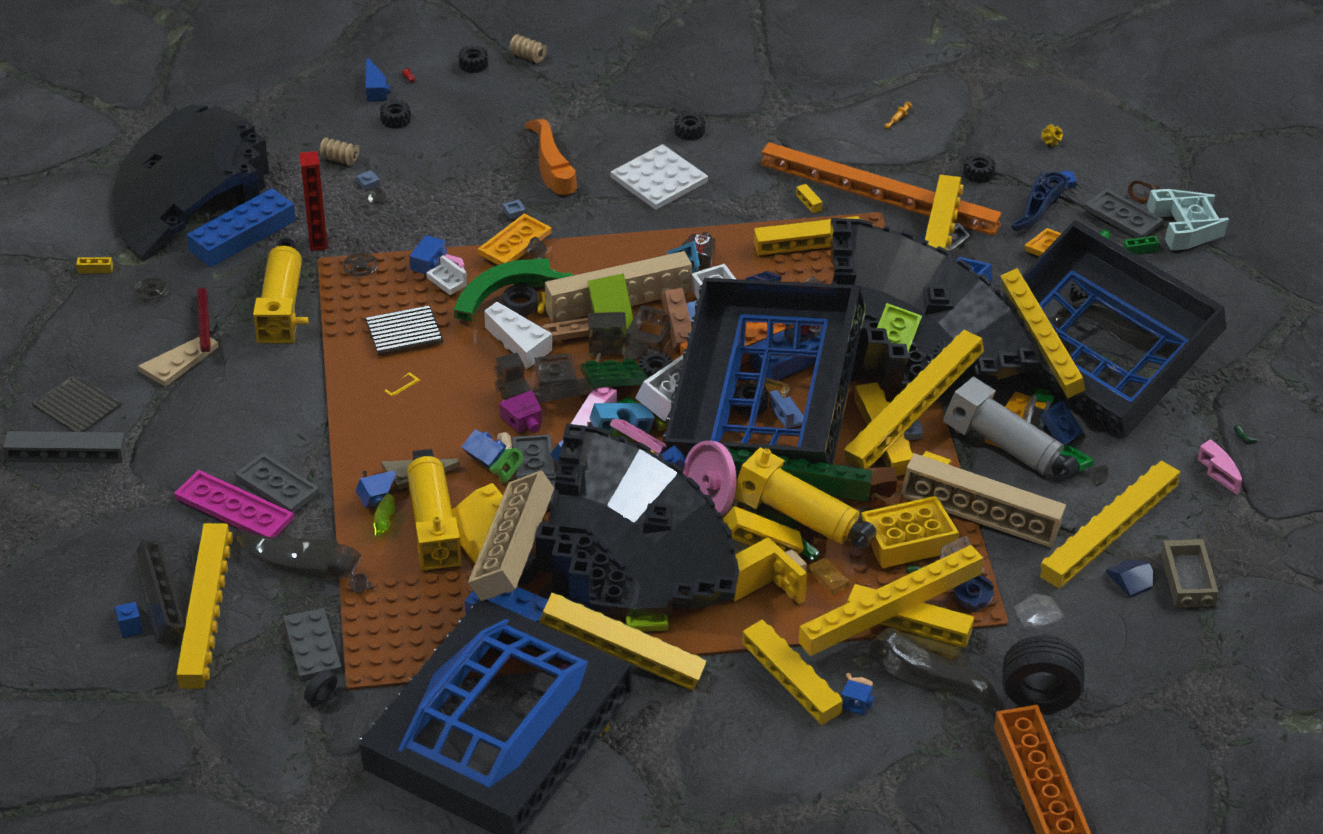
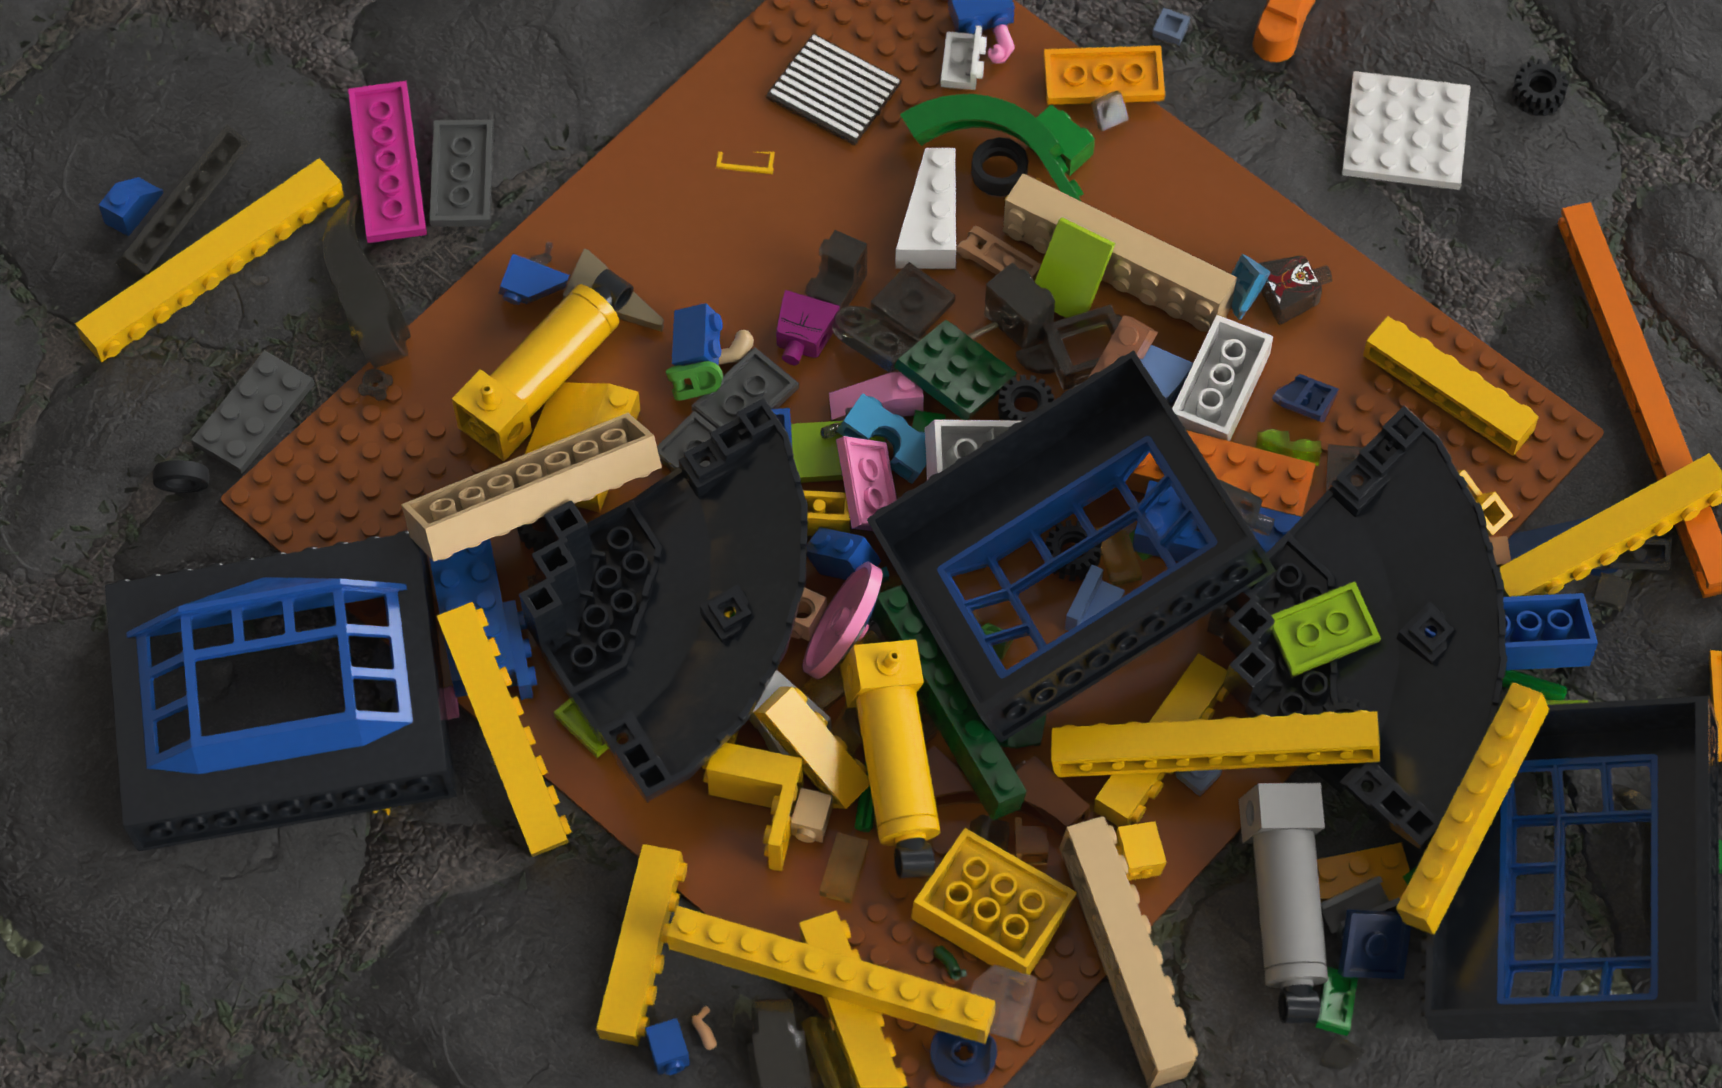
camera: 50 degrees right, 20 degrees up
clear neon green slope [374,493,395,538] -> none
yellow piece [796,184,823,213] -> none

